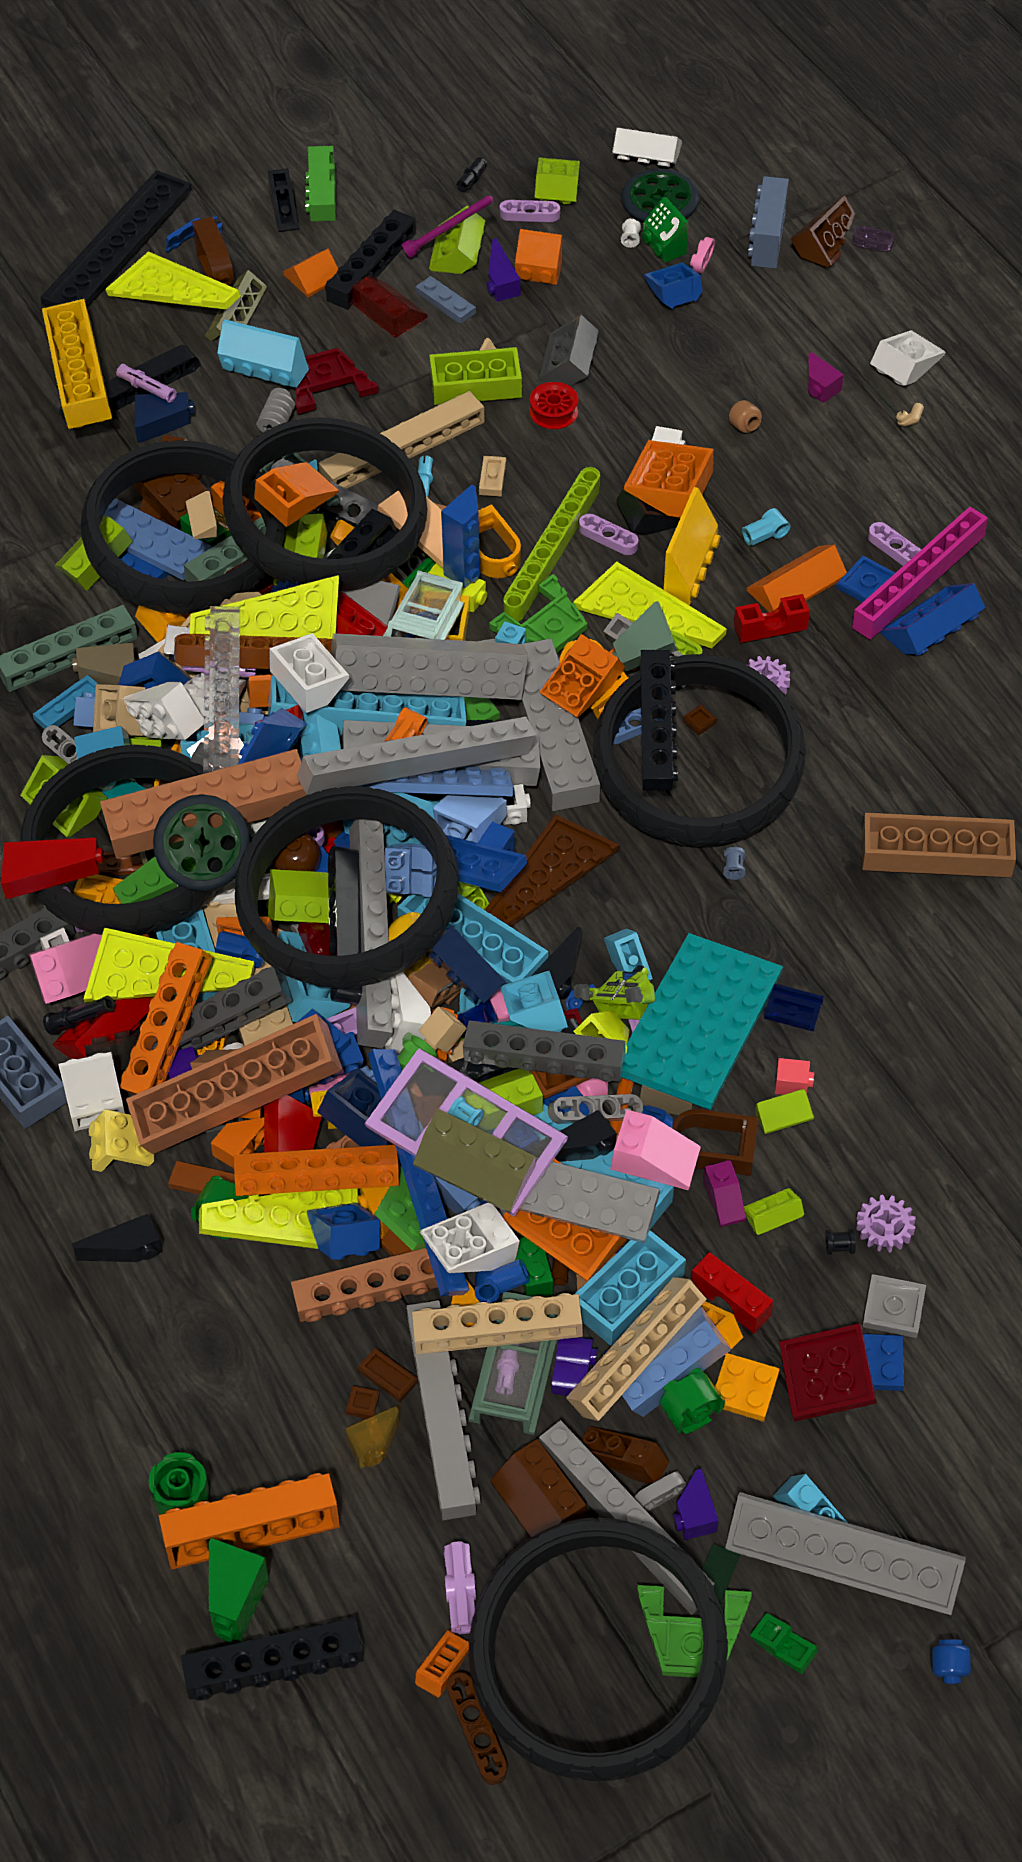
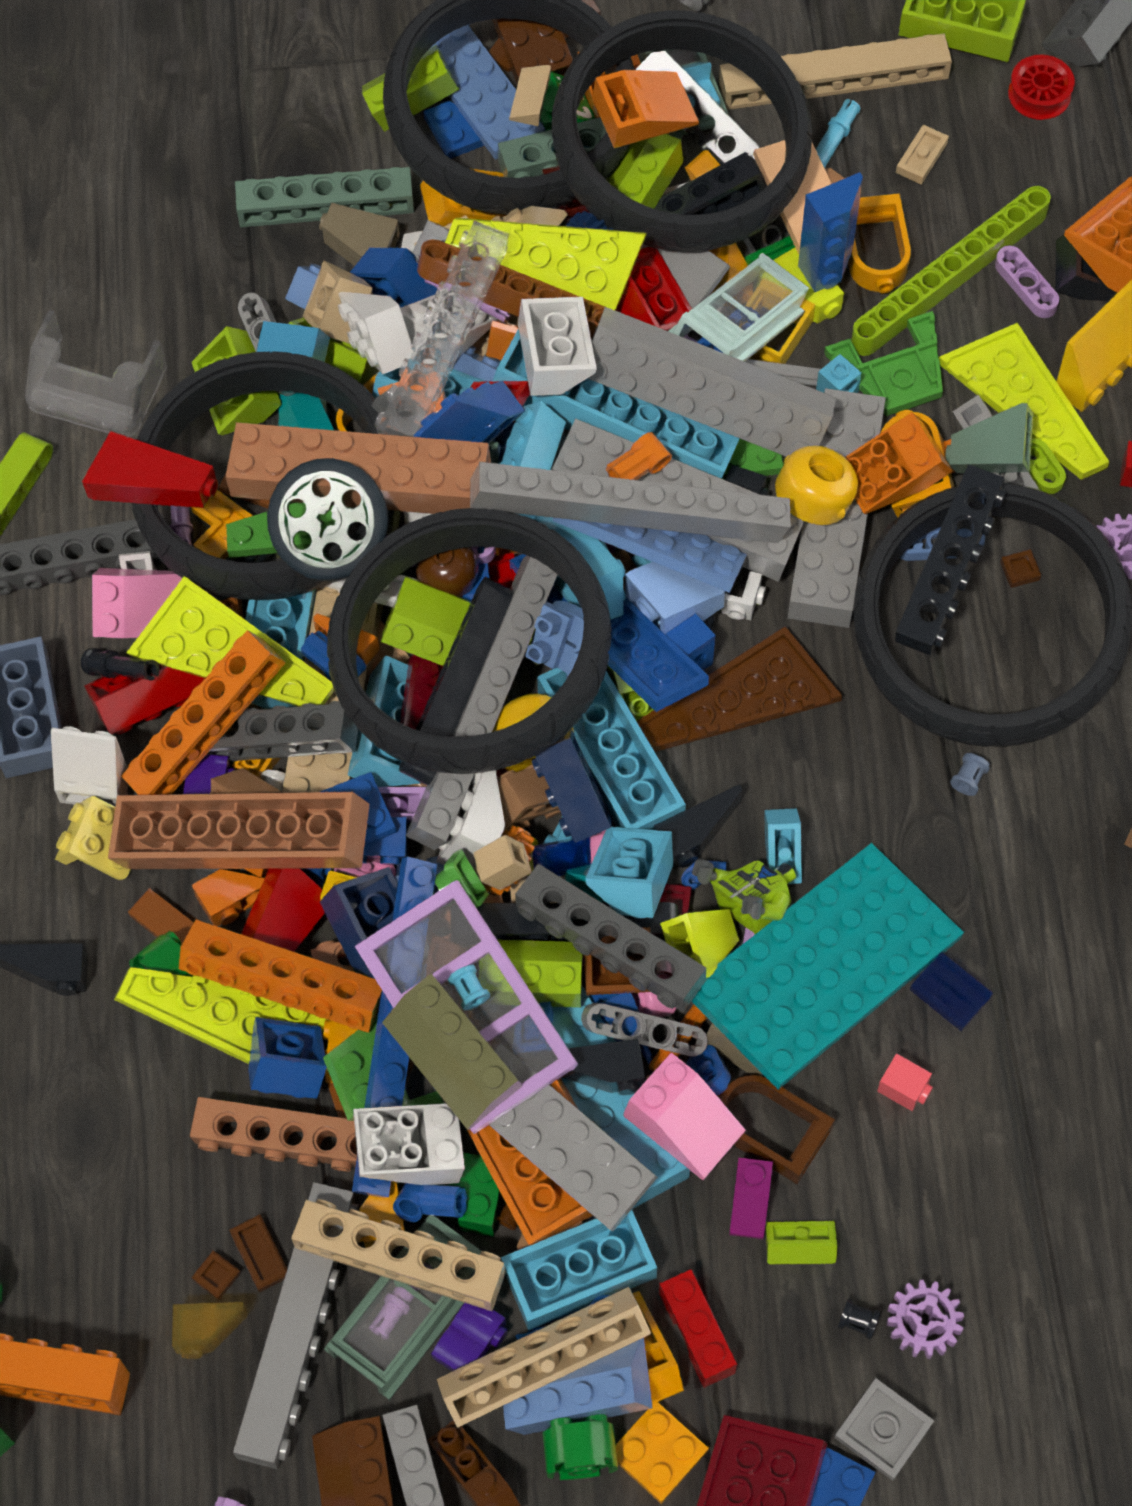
camera: 25 degrees right, 10 degrees up
dark azure plate [33,675,98,729] -> none
clear smoke brick [84,1030,139,1072] -> none
lime slope [755,1089,814,1134] -> none
none -> yellow piece [775,445,858,525]

